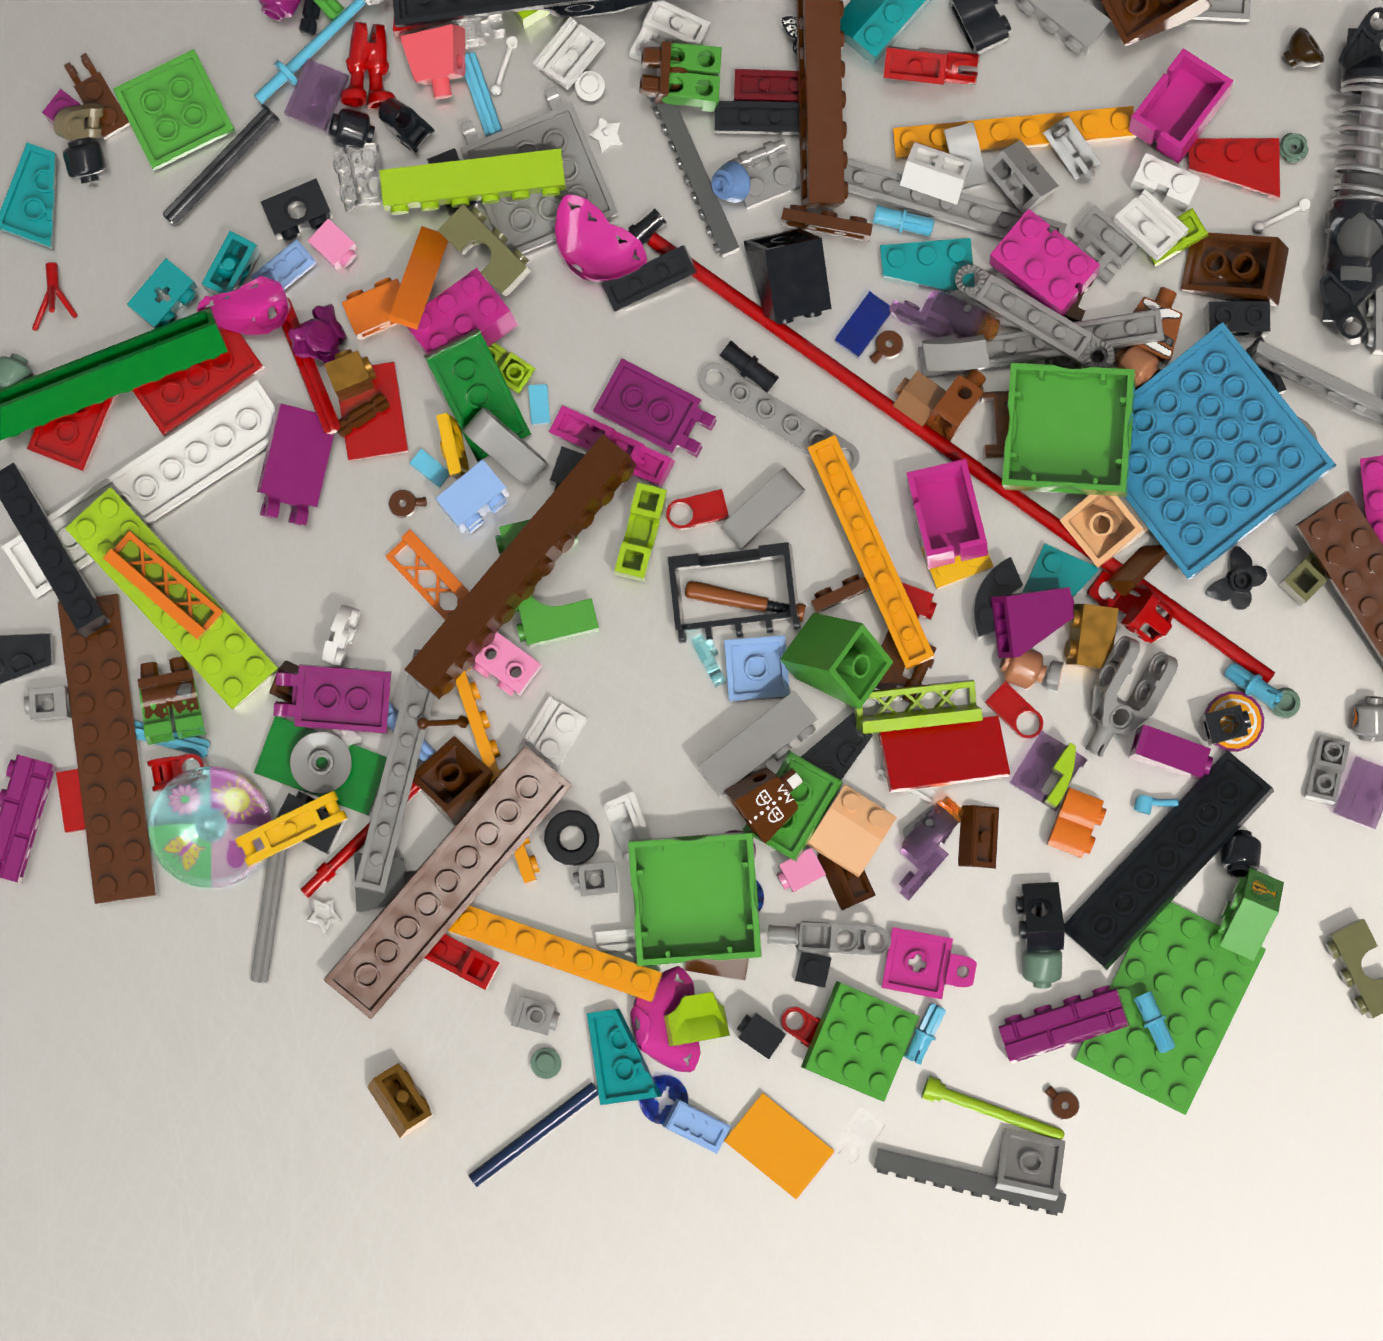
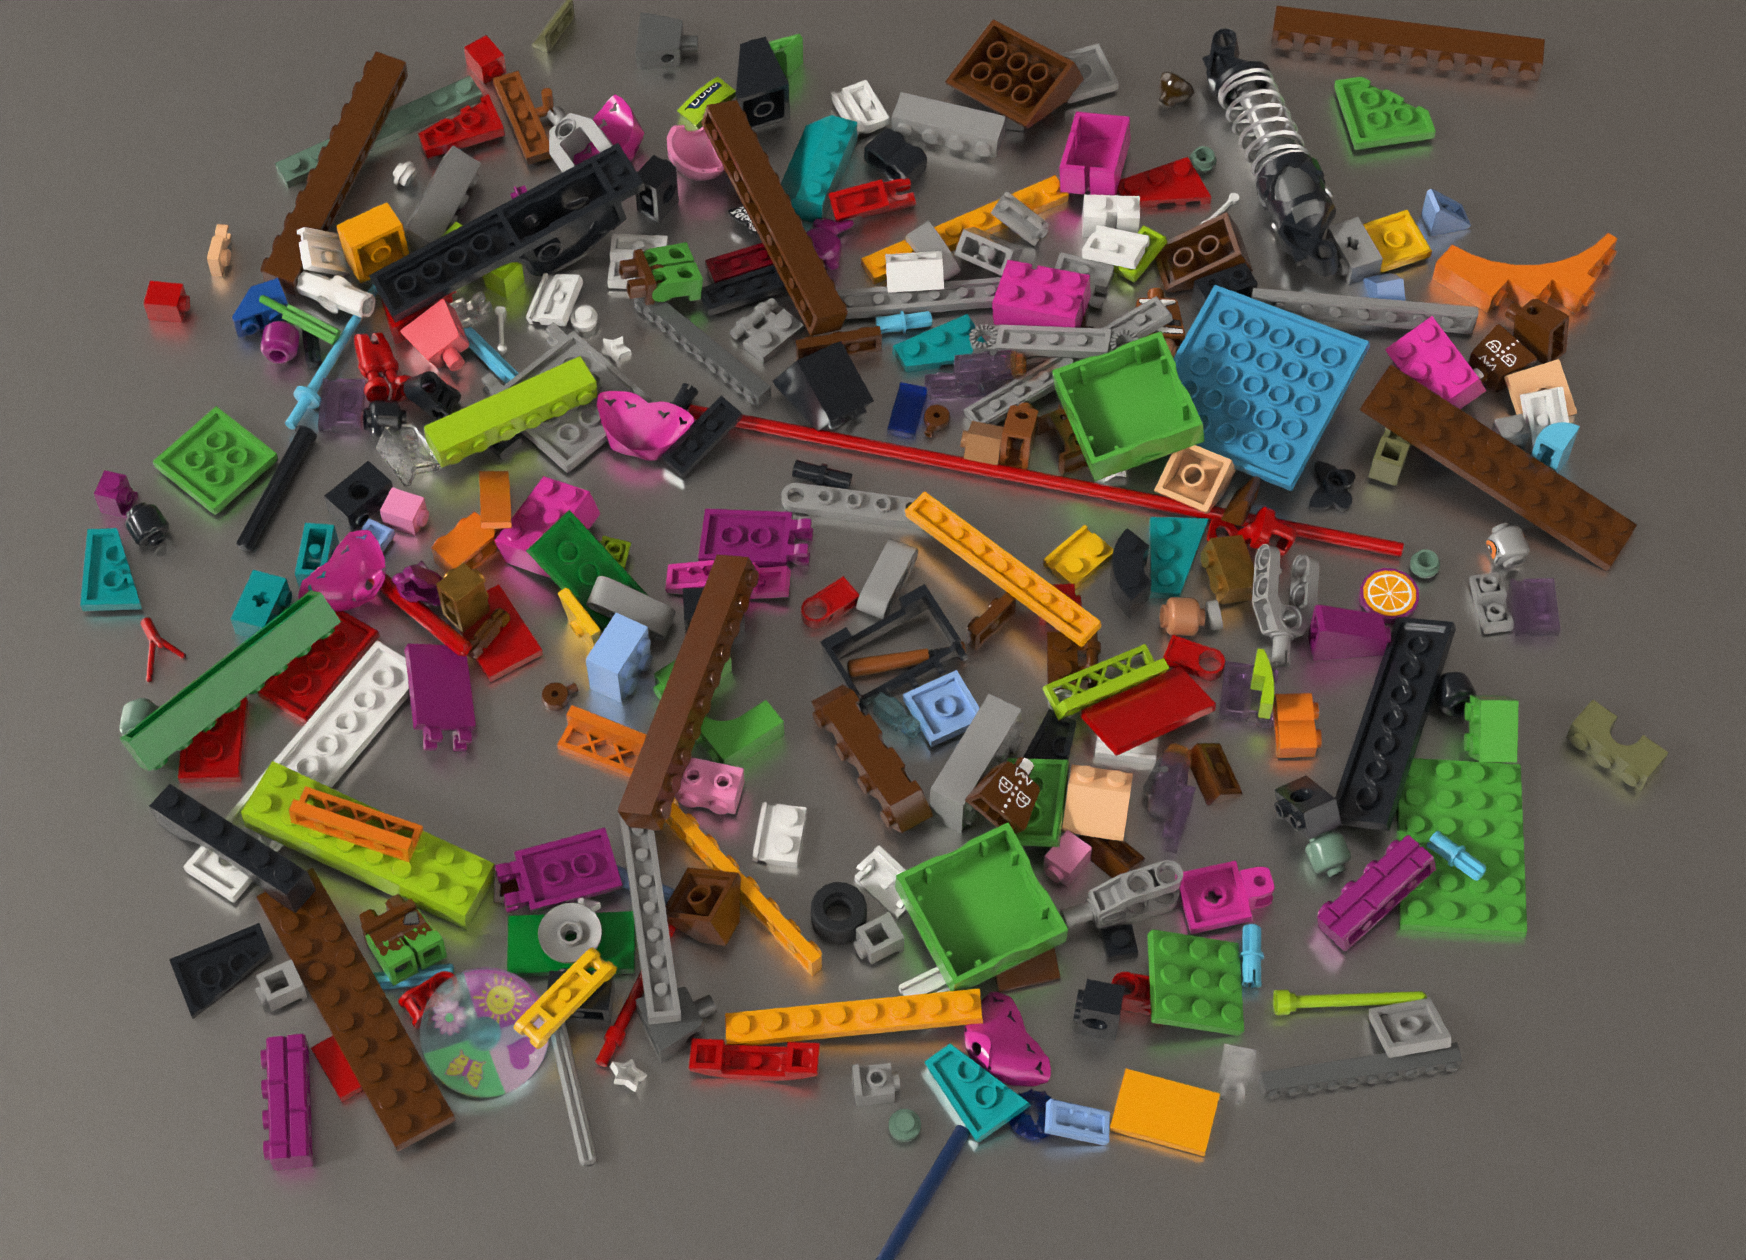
camera: 25 degrees left, 25 degrees down
dark tan plate [53,103,104,140] -> none
reddish brown hinge [64,53,130,140] -> none
white plate [322,605,361,667] -> none
plate [324,745,572,1019] -> none
pearl gold brick [367,1063,432,1139] -> none
medium azure piece [409,449,450,488] -> none
reddish brown hinge [417,716,469,730] -> none
olive arch [438,204,531,297] -> none
medium azure piece [528,384,550,425] -> none
lime arch [614,482,667,582] -> none
lime slope [664,992,730,1046] -> none
medium blue cone [711,161,751,203] -> none
bright green slope [780,613,893,709] -> none
dark pink piece [906,459,988,569] -> none
light grey slope [922,334,990,371] -> none
magenta slope [991,587,1074,658] -> none
reddish brown piece [1044,1086,1080,1120] -> none
medium azure hand [1134,795,1179,815] -> none
black brick [1201,705,1251,746] -> none
medium azure axle [1224,663,1283,709] -> none
none -> magenta animal [806,218,854,271]
none -> reddish brown brick [811,685,933,833]

